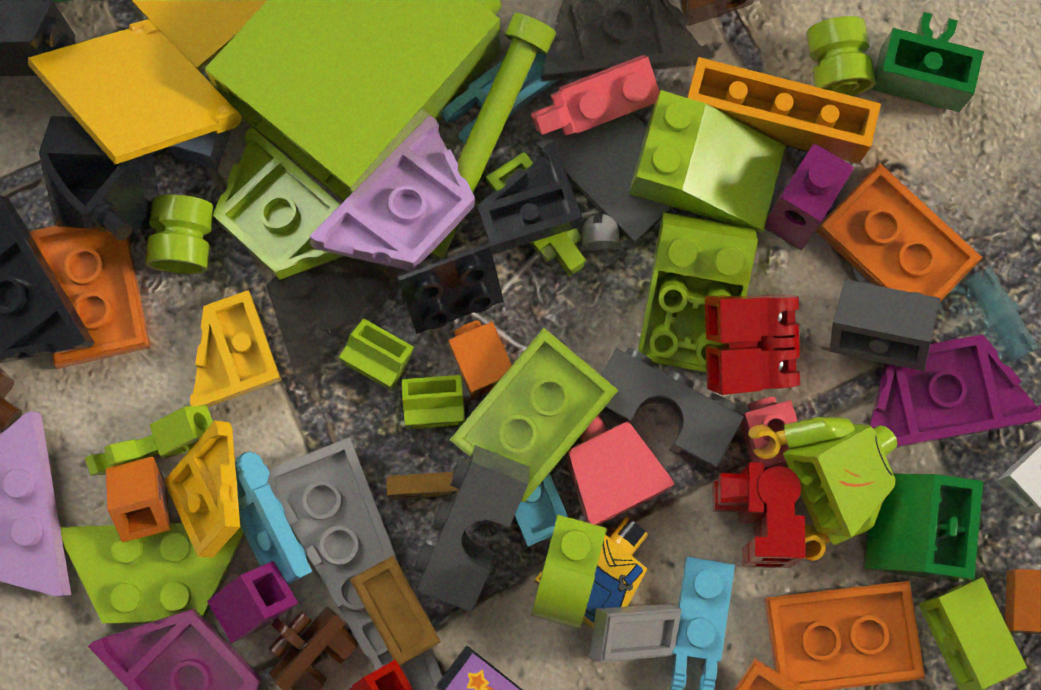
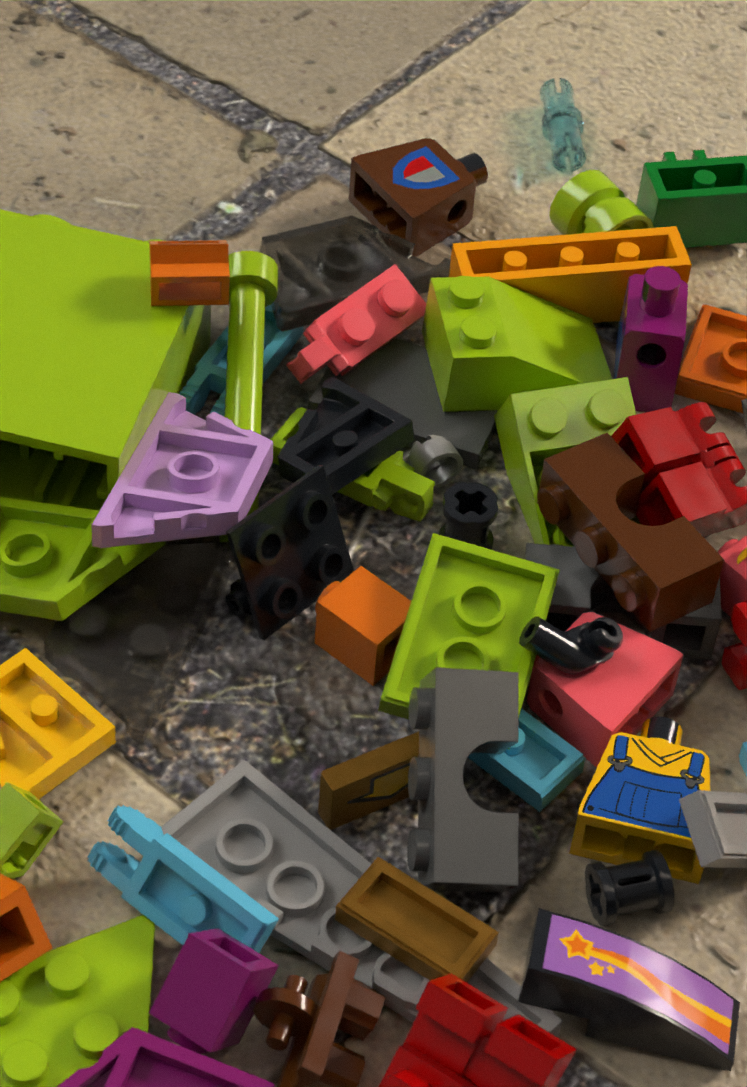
camera: 25 degrees left, 30 degrees down
yellow wing [164,421,240,558] -> none
lime piece [339,318,414,391] -> none
lime piece [402,375,465,430] -> none
lime brick [530,515,607,629] -> none
none -> orange piece [149,240,230,306]
none -> black bush [439,482,498,550]
none -> black arm [519,616,623,674]
none -> reddish brown arch [537,433,724,632]
none -> black bush [585,849,674,927]

